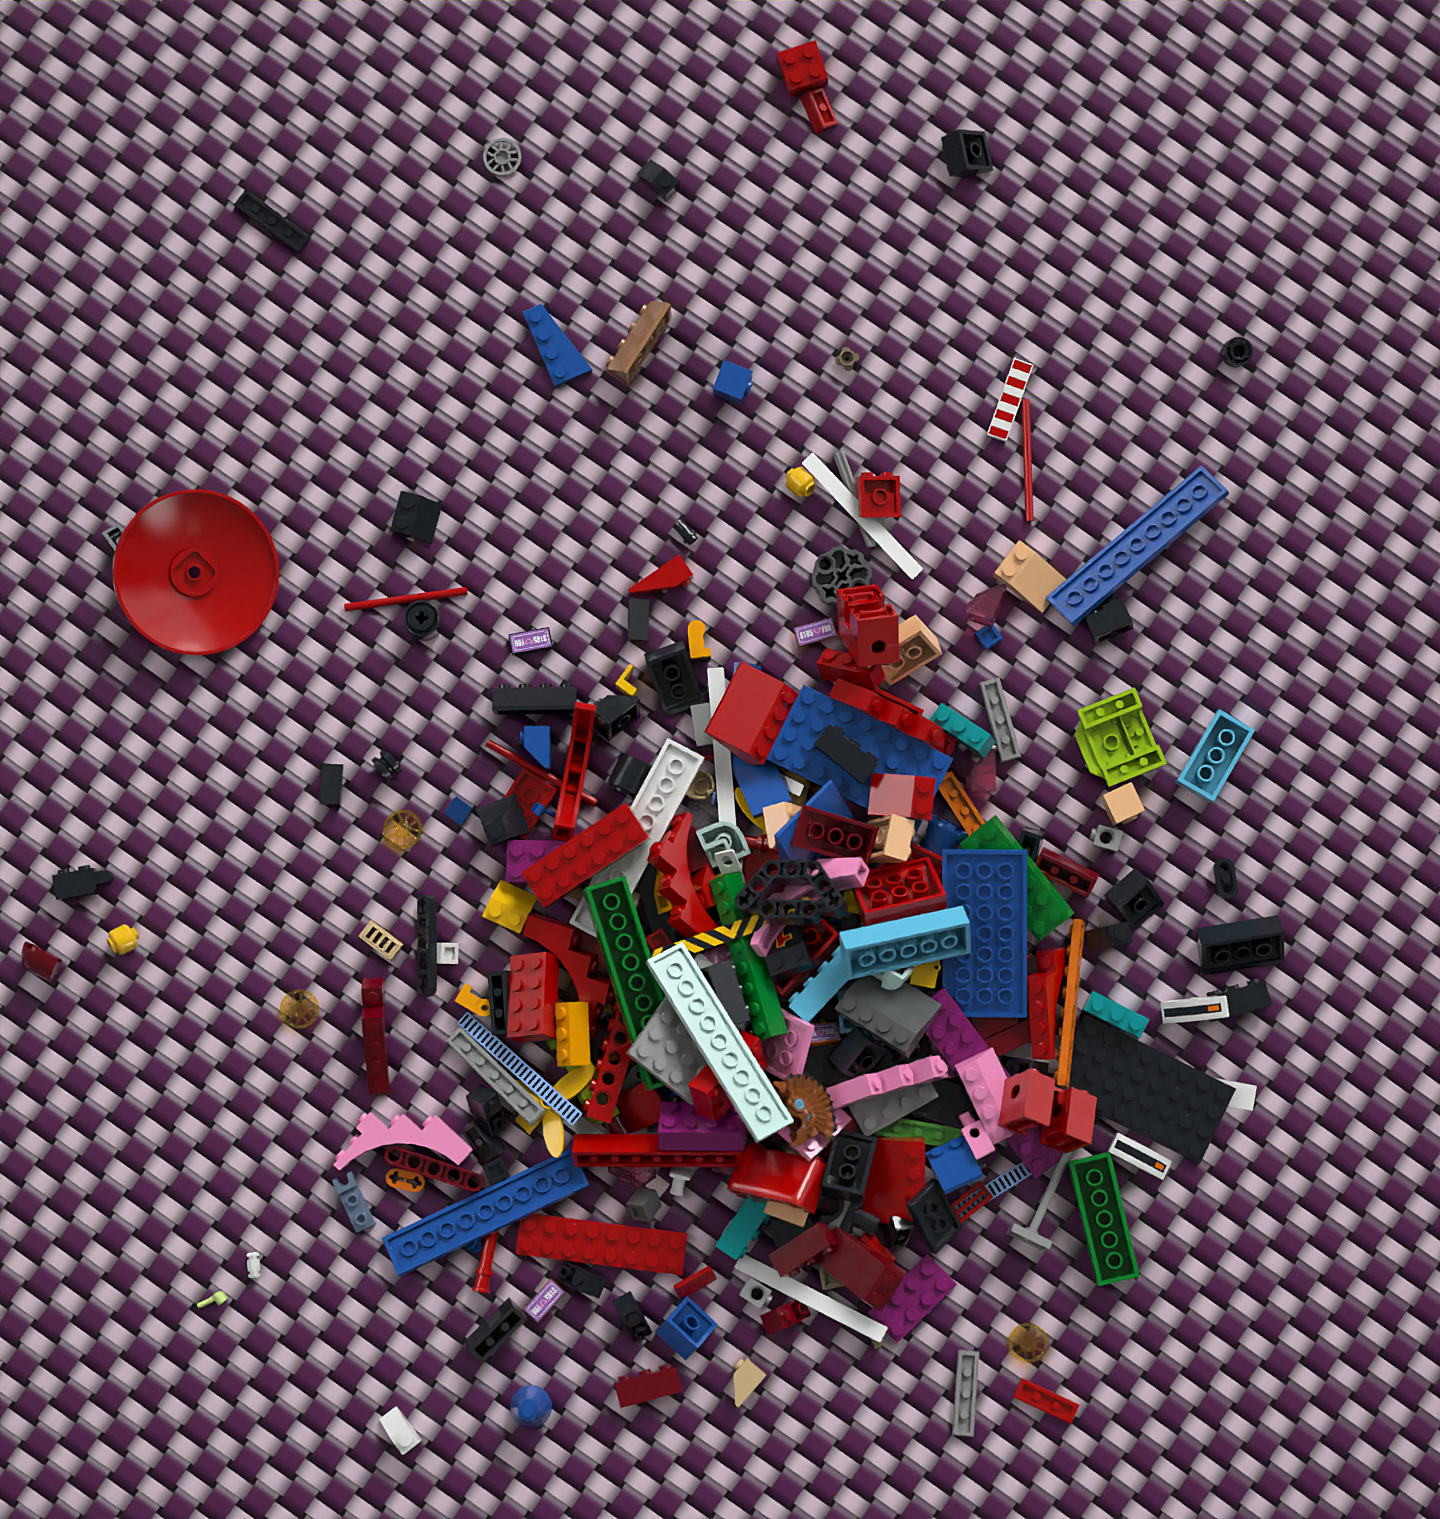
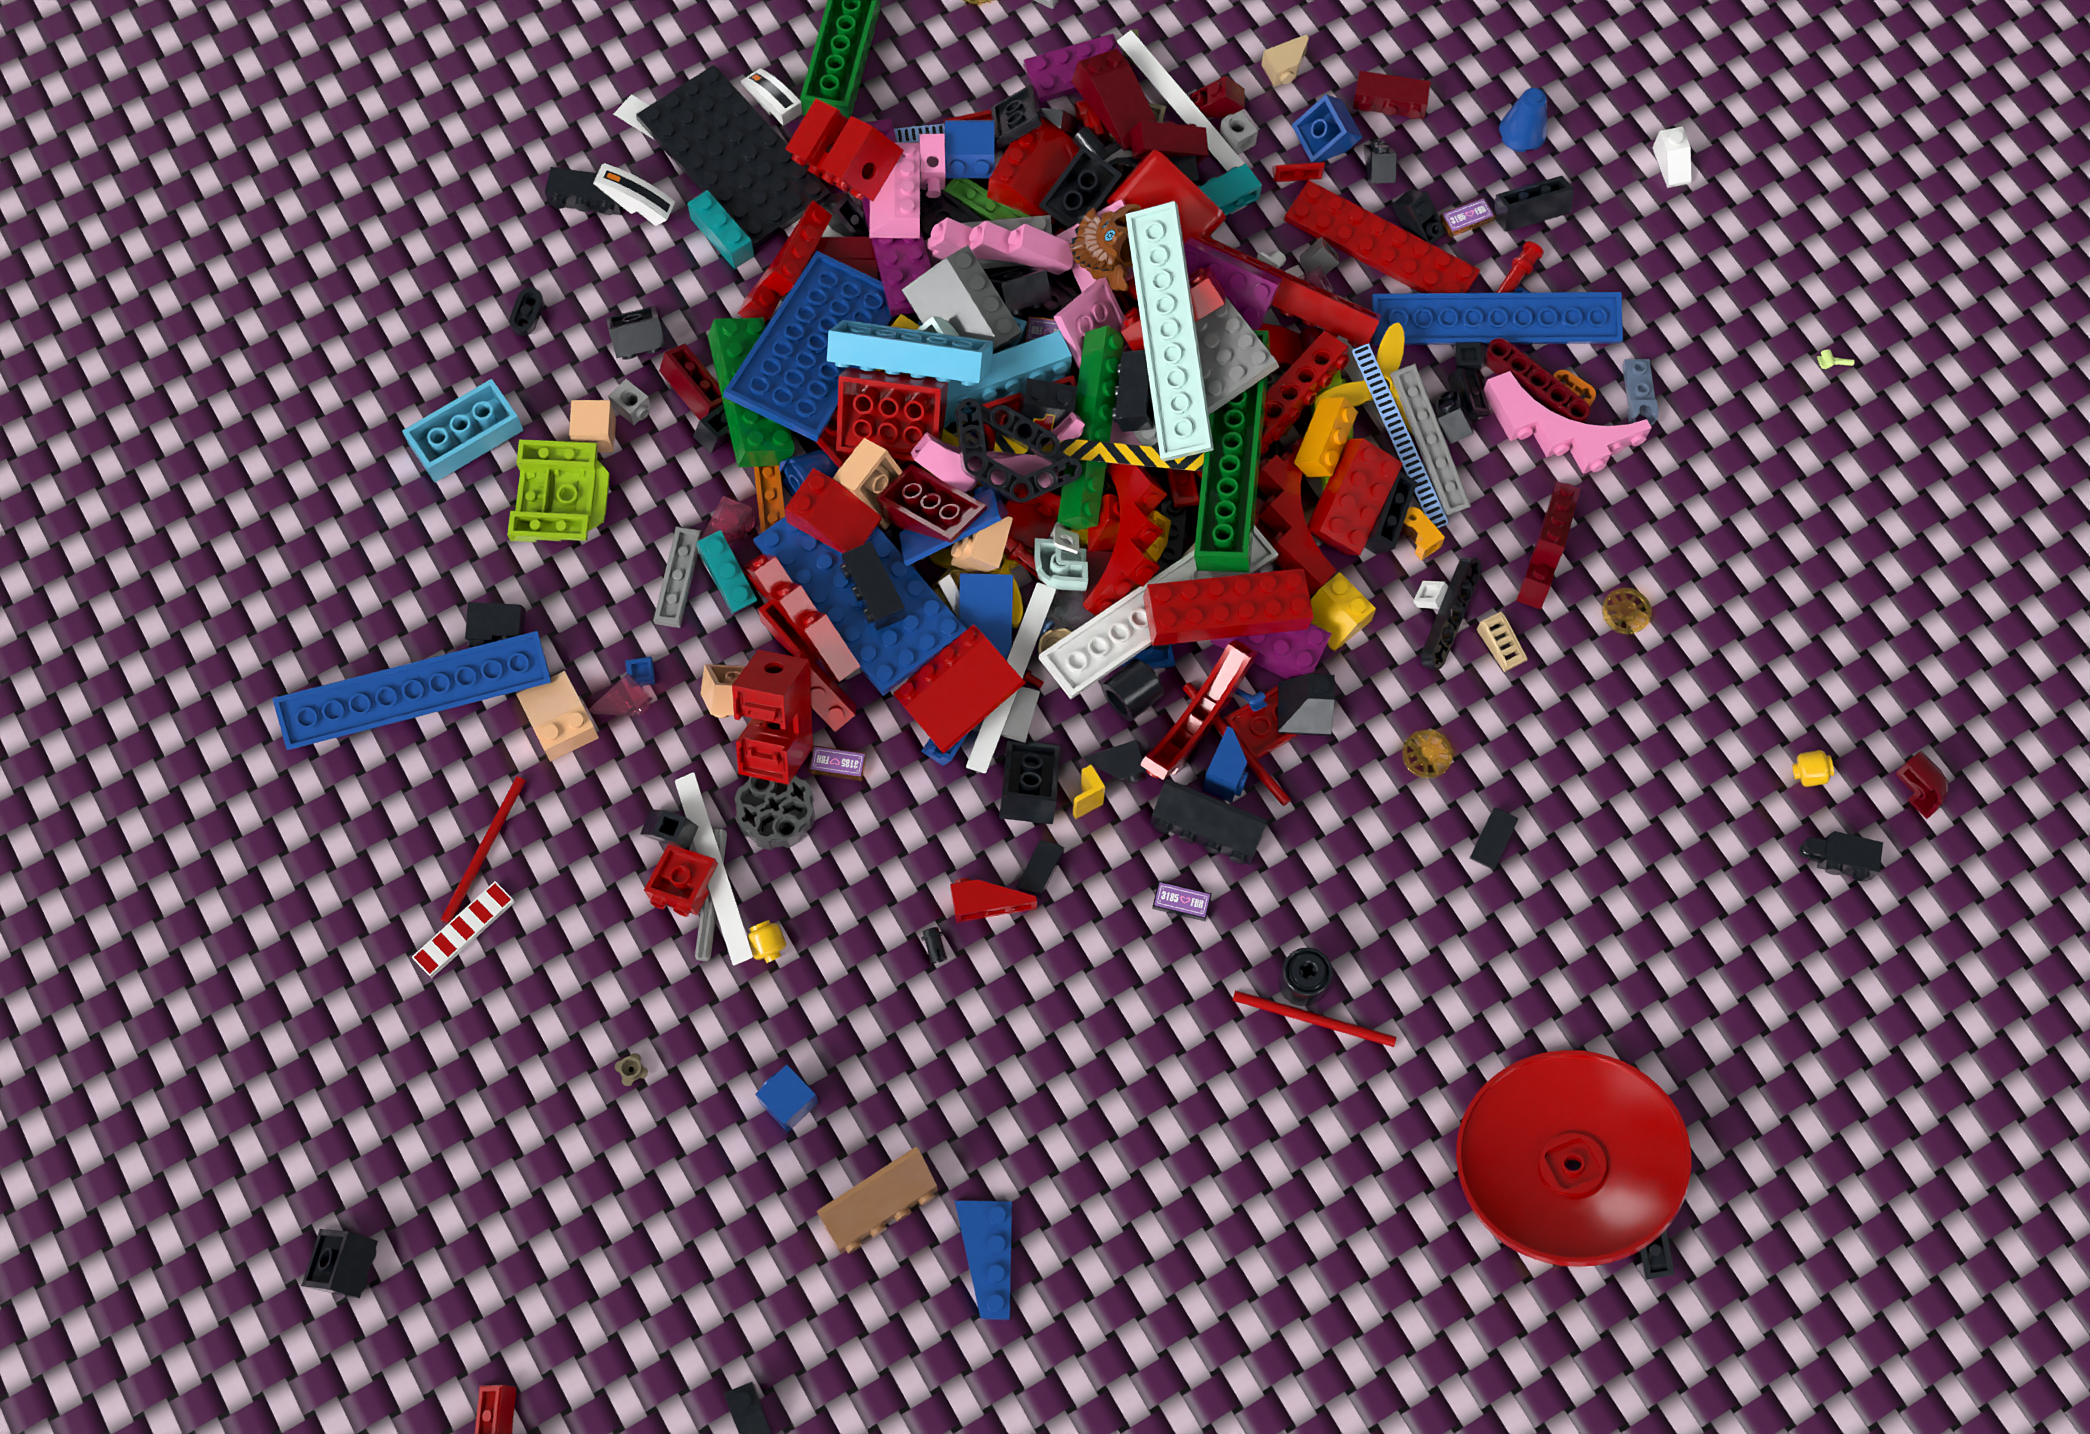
camera: 160 degrees left, 15 degrees down
white piece [247,1252,261,1278] -> none
black wheel [371,749,403,781] -> none
black slope [390,491,443,544] -> none
blue slope [444,796,473,825] -> none
light orange leg [688,620,711,660] -> none
light grey tile [1006,1151,1073,1252] -> none
orange plate [1054,919,1085,1088] -> none
black slope [1085,922,1133,951] -> none
black slope [1196,915,1285,975] -> none
black wheel [1221,337,1253,368] -> none
none -> black slope [640,809,699,850]

